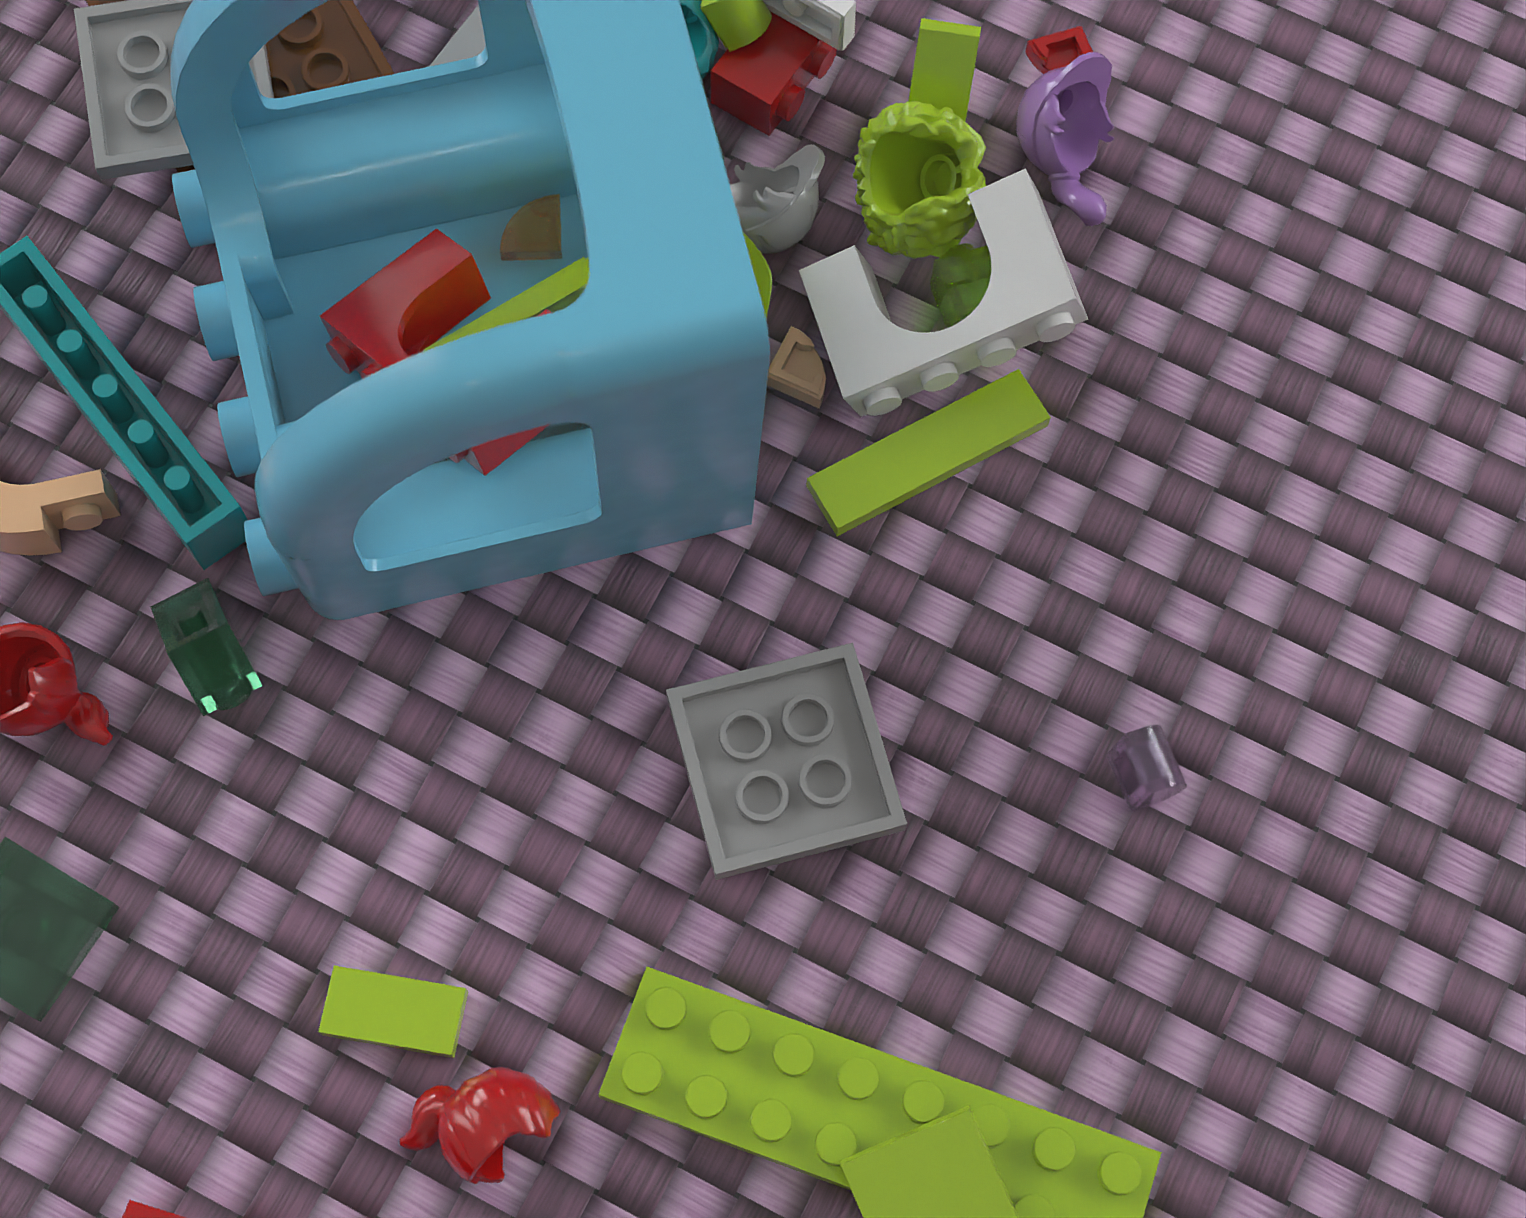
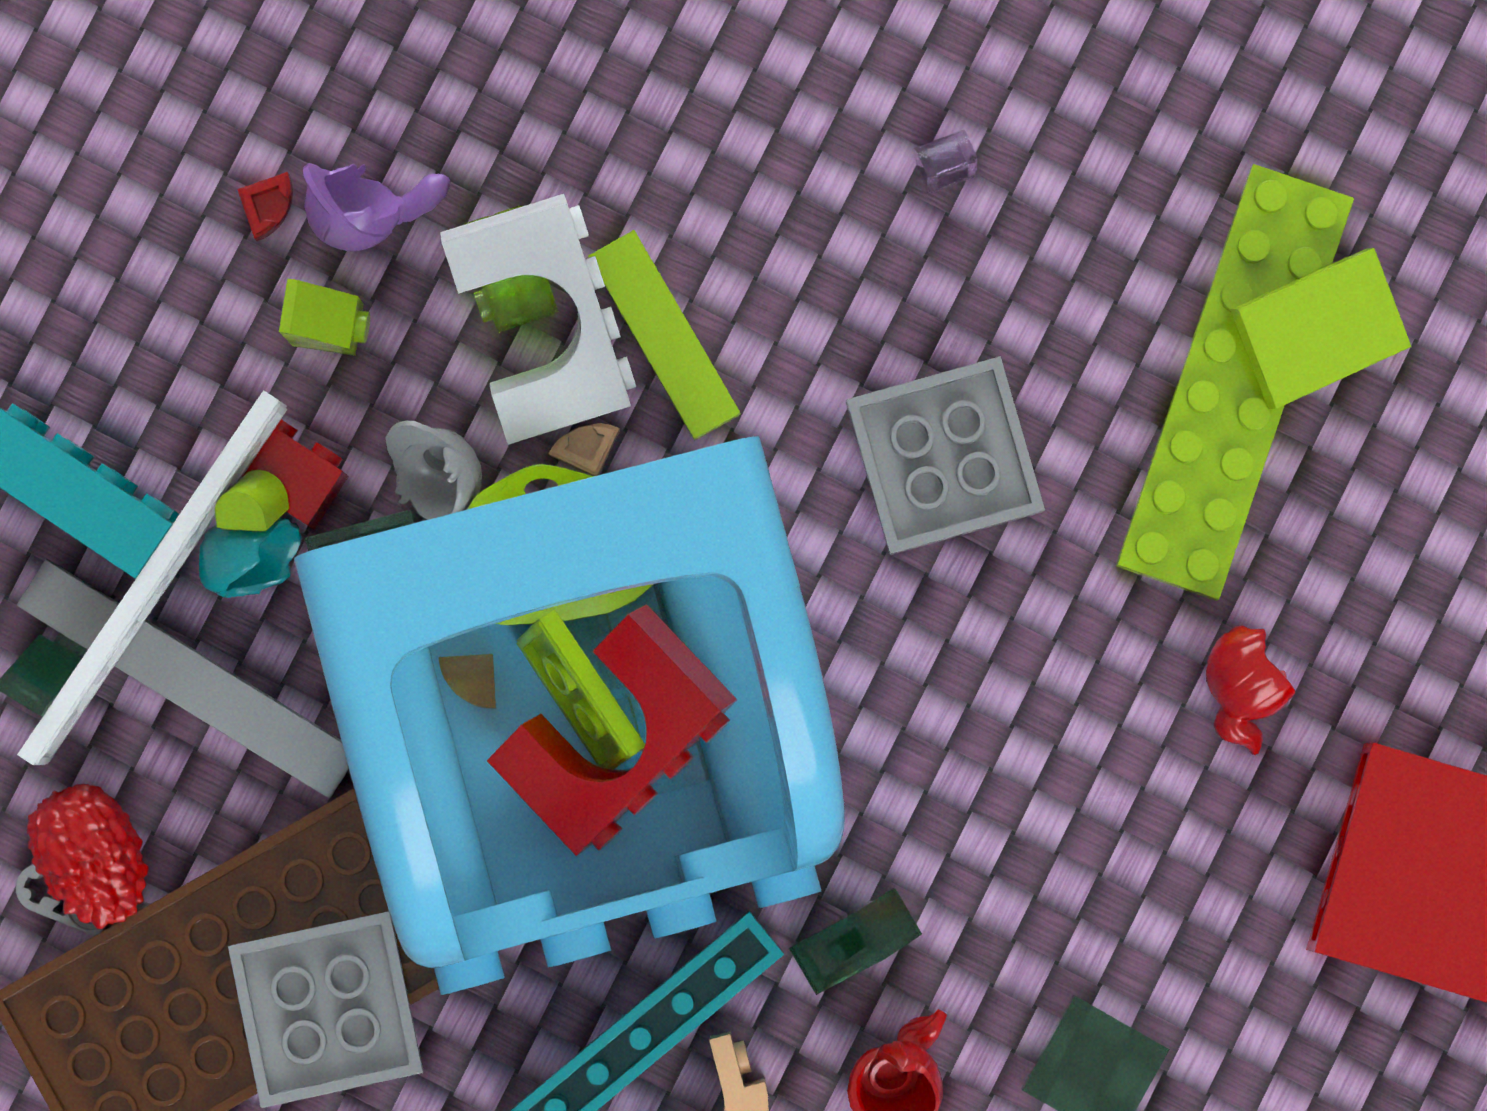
camera: 85 degrees left, 15 degrees up
lime tile [318,965,468,1058] -> none
lime hair [852,101,986,259] -> none

